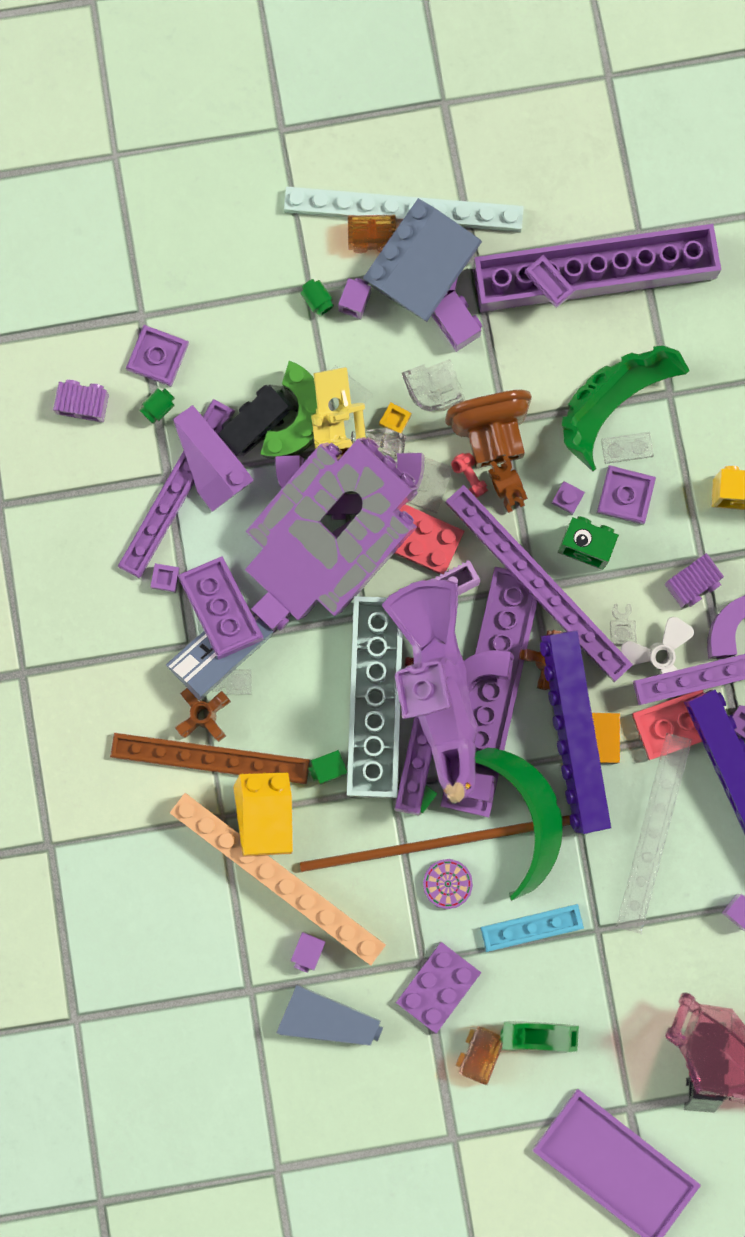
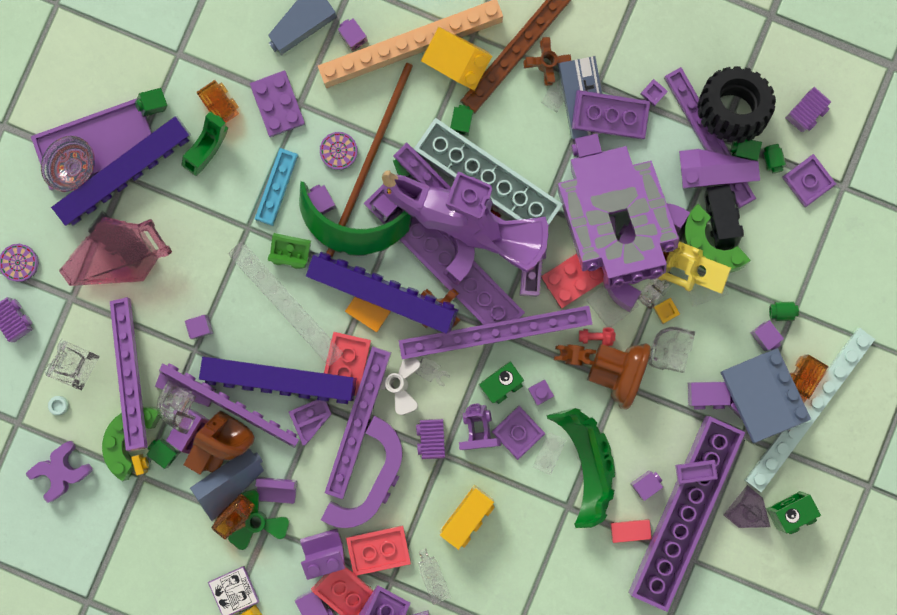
camera: 120 degrees right, 5 degrees up
none -> clear dish [41,136,95,192]
none -> dark purple brick [51,116,191,226]
none -> green brick [135,88,167,117]
none -> bright green bracket [268,233,311,269]
none -> medium lavender brick [308,185,336,215]
none -> medium lavender tile [459,403,501,450]
none -> coral tile [610,519,652,543]
none -> medium lavender brick [631,470,663,501]
none -> black tyre [697,66,776,143]
none -> clear purple slope [724,485,771,528]
none -> green brick [730,139,762,161]
none -> green brick [766,491,821,534]

